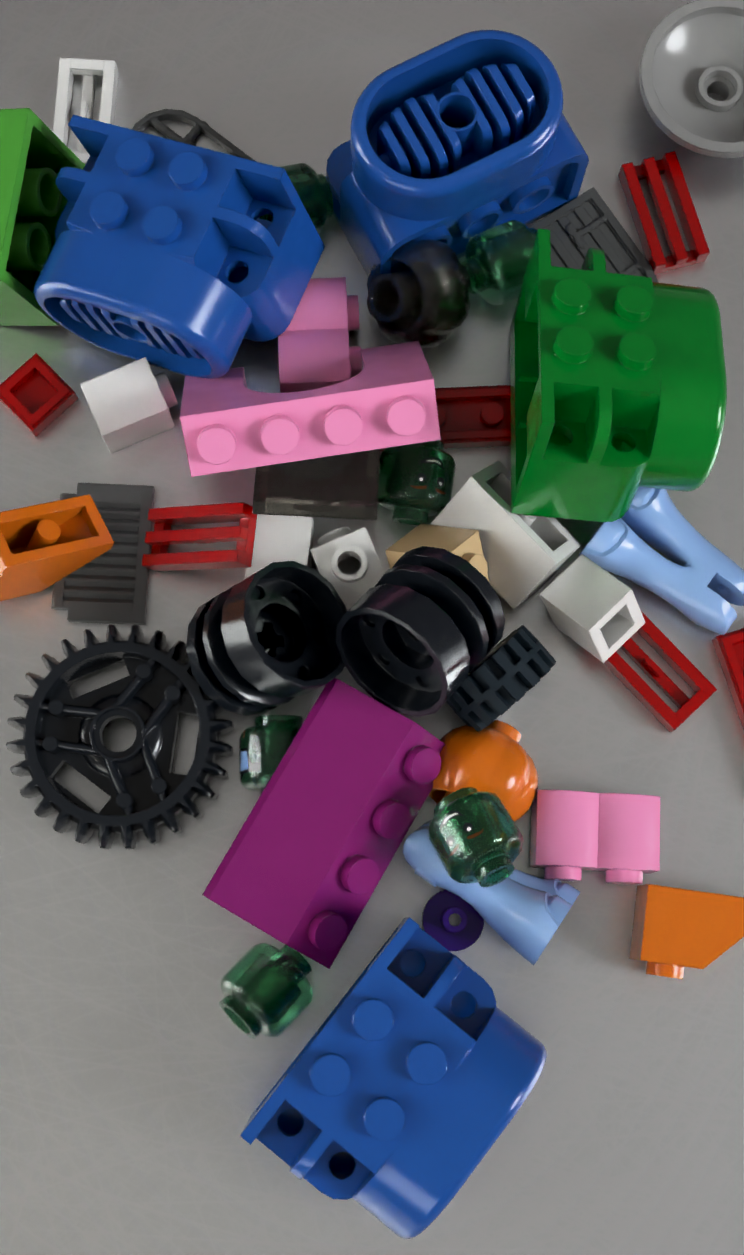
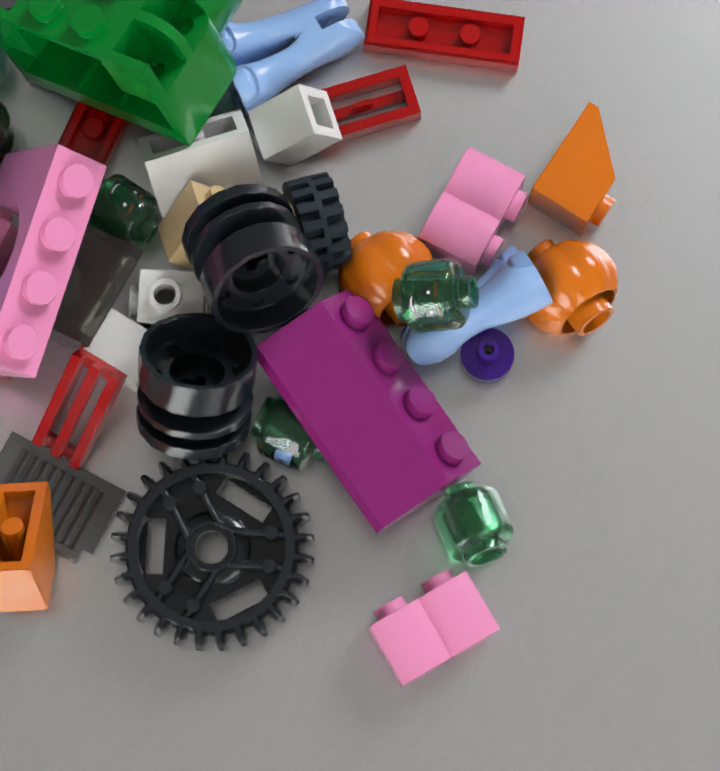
camera: 60 degrees left, 0 degrees up
blue brick [240,917,547,1239] -> none
none -> bright pink brick [368,568,500,687]
none -> orange plant [526,239,618,336]

